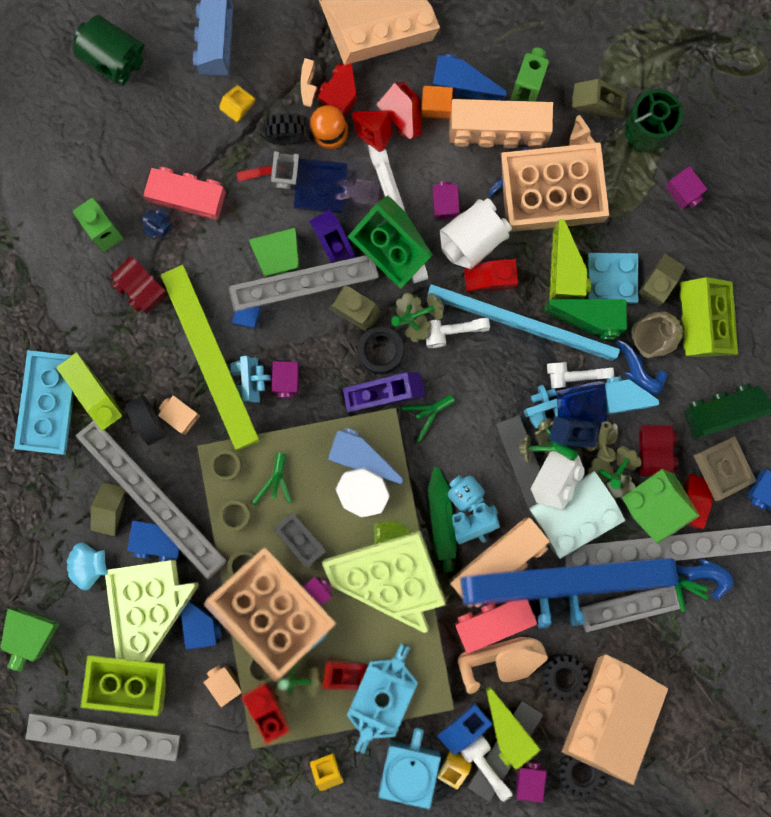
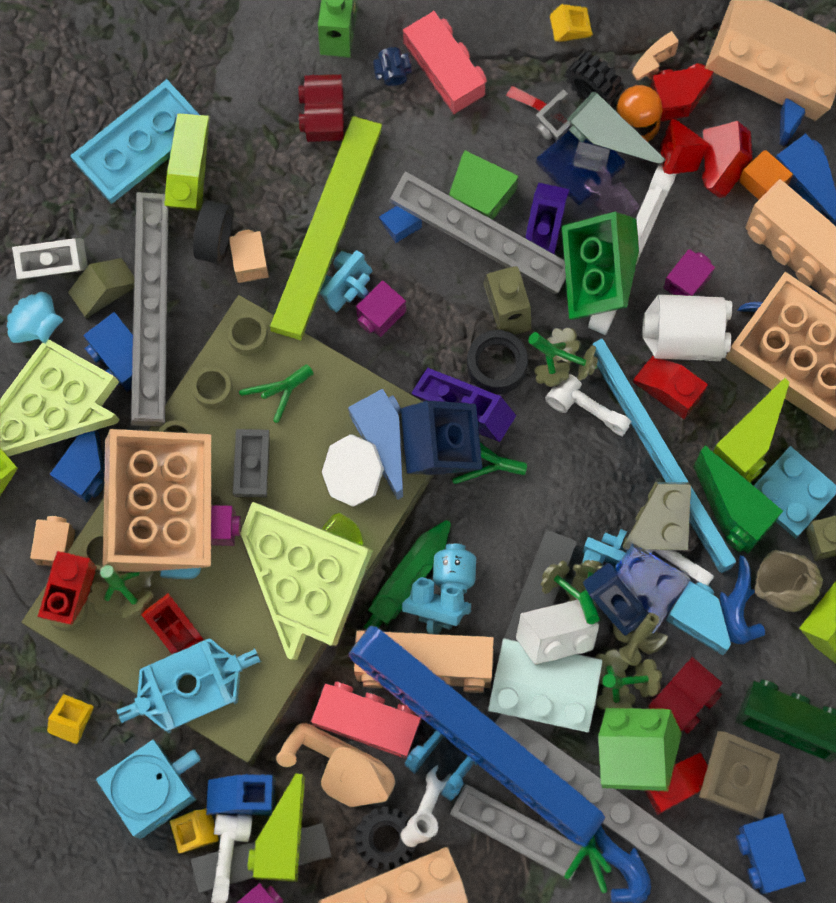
camera: 45 degrees right, 10 degrees down
none -> white brick [12,238,88,279]
none -> dark blue slope [401,400,482,475]
none -> white brick [401,765,451,847]
none -> slope [567,92,665,164]
none -> clear tile [574,142,610,173]
none -> wing [622,482,691,550]
none -> blue slope [780,98,805,146]

